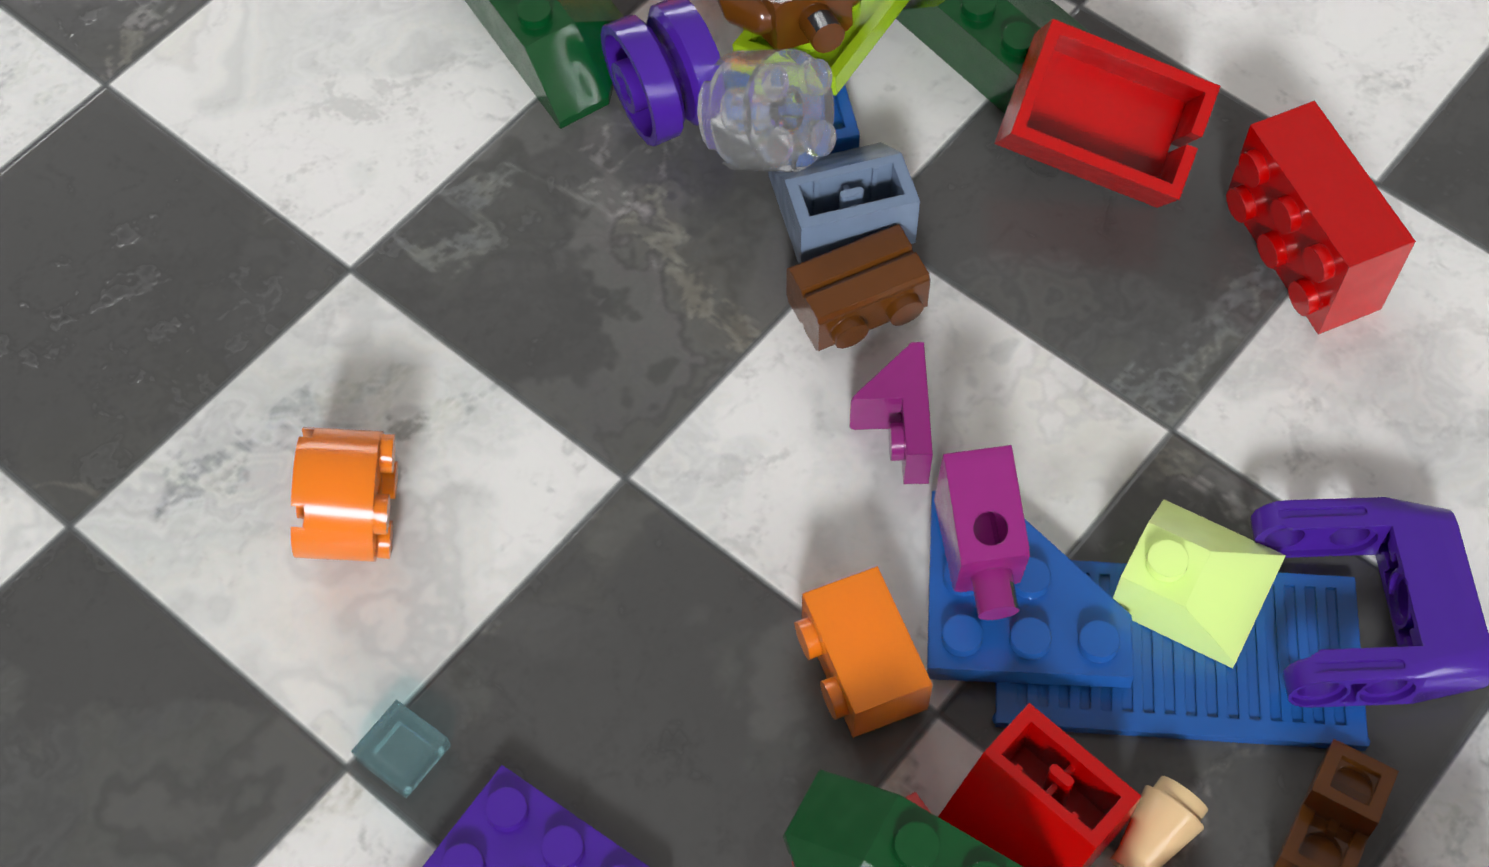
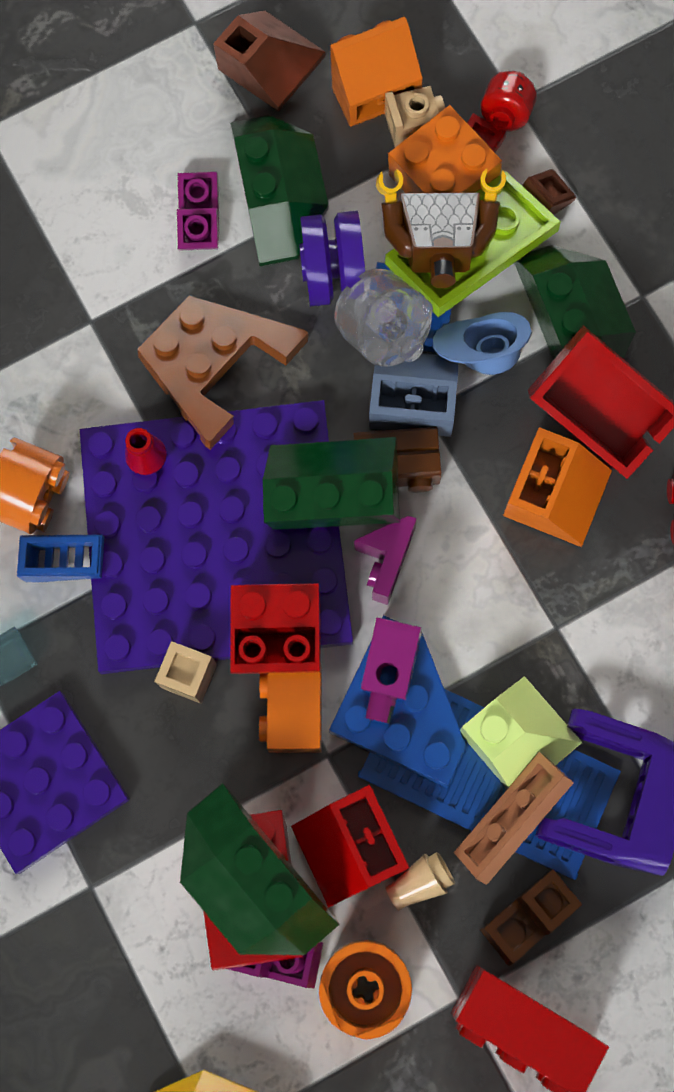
camera: 25 degrees right, 15 degrees up
none -> blue slope [17,535,104,582]
none -> dark purple plate [79,400,353,674]
none -> red cone [125,428,167,475]
none -> dark orange wing [137,296,308,450]
none -> tan panel [154,641,217,704]
none -> magenta slope [177,172,219,251]
none -> red slope [230,583,321,674]
none -> dark green slope [263,437,400,530]
none -> medium blue piece [433,312,532,375]
none -> nougat plate [454,752,574,885]
none -> orange slope [503,427,612,547]

